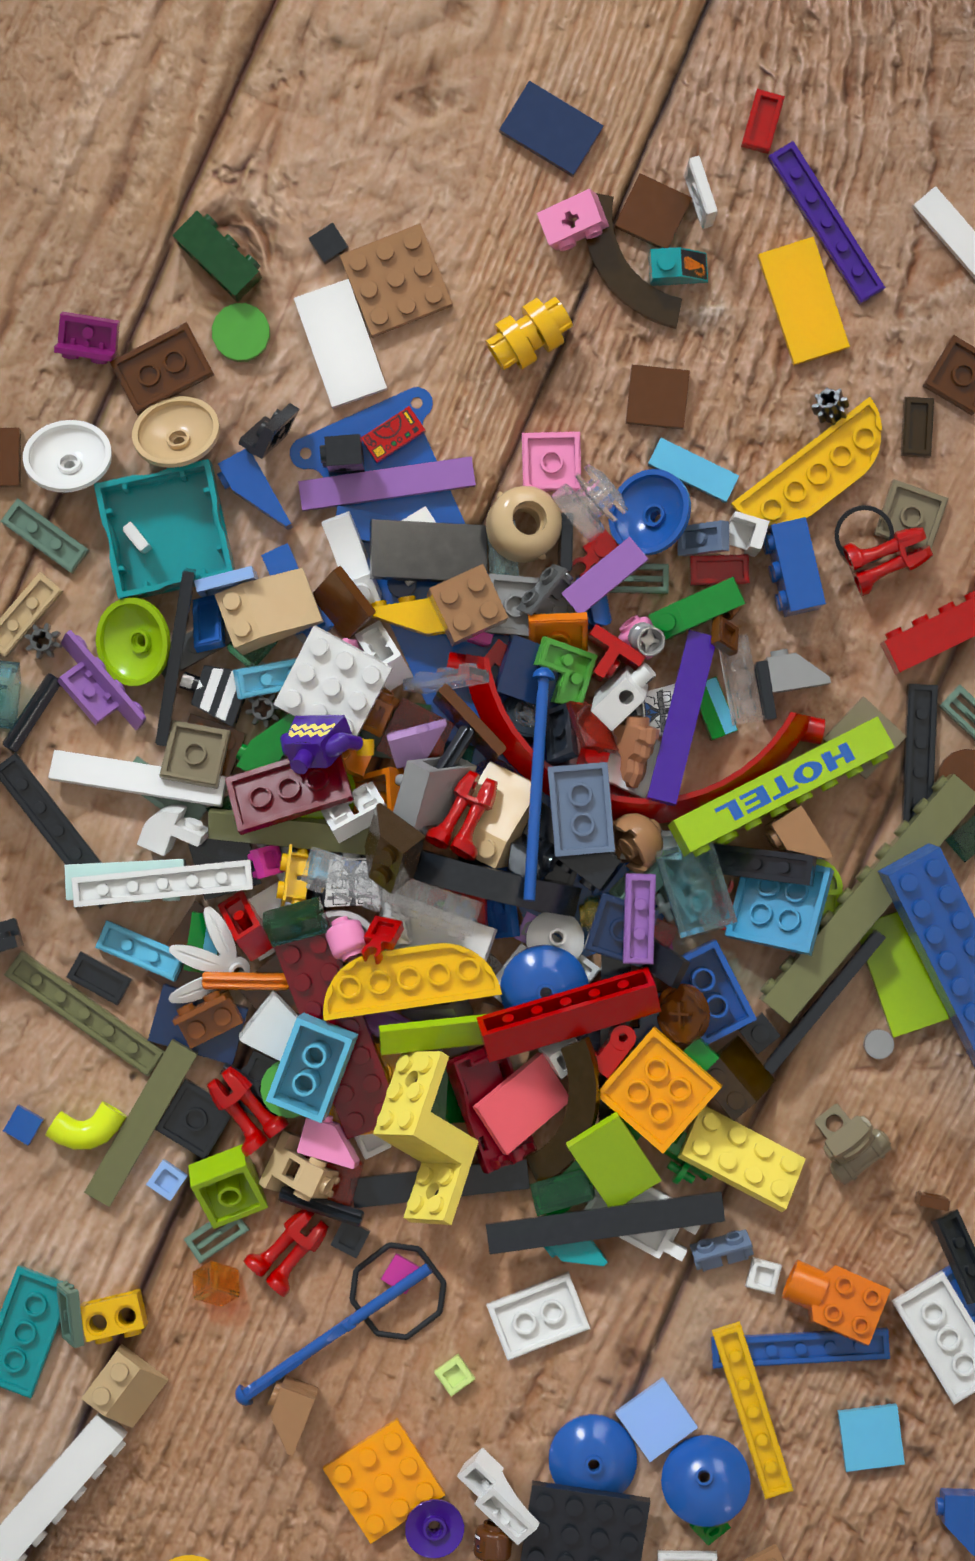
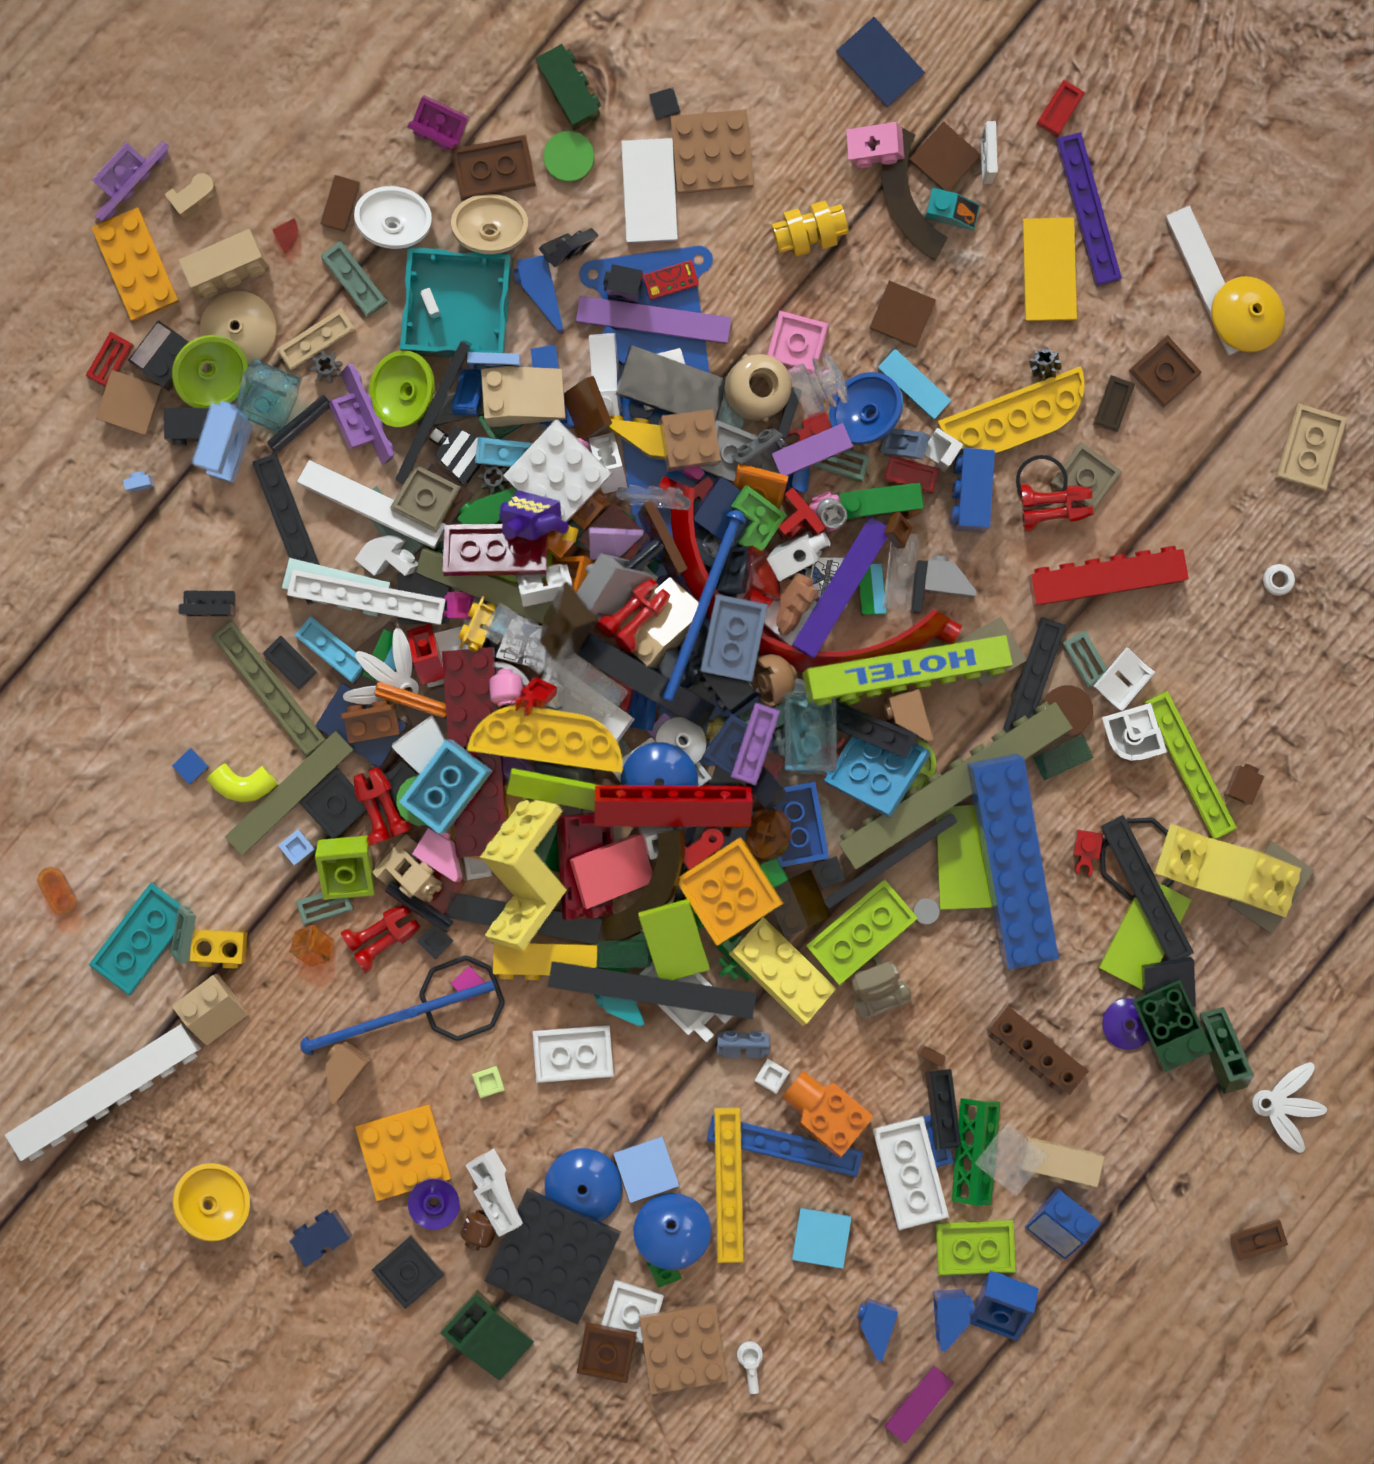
camera: 20 degrees right, 0 degrees up
clear green slope [263,897,329,947] -> none
none -> yellow brick [493,943,598,980]
none -> lime plate [806,879,918,985]

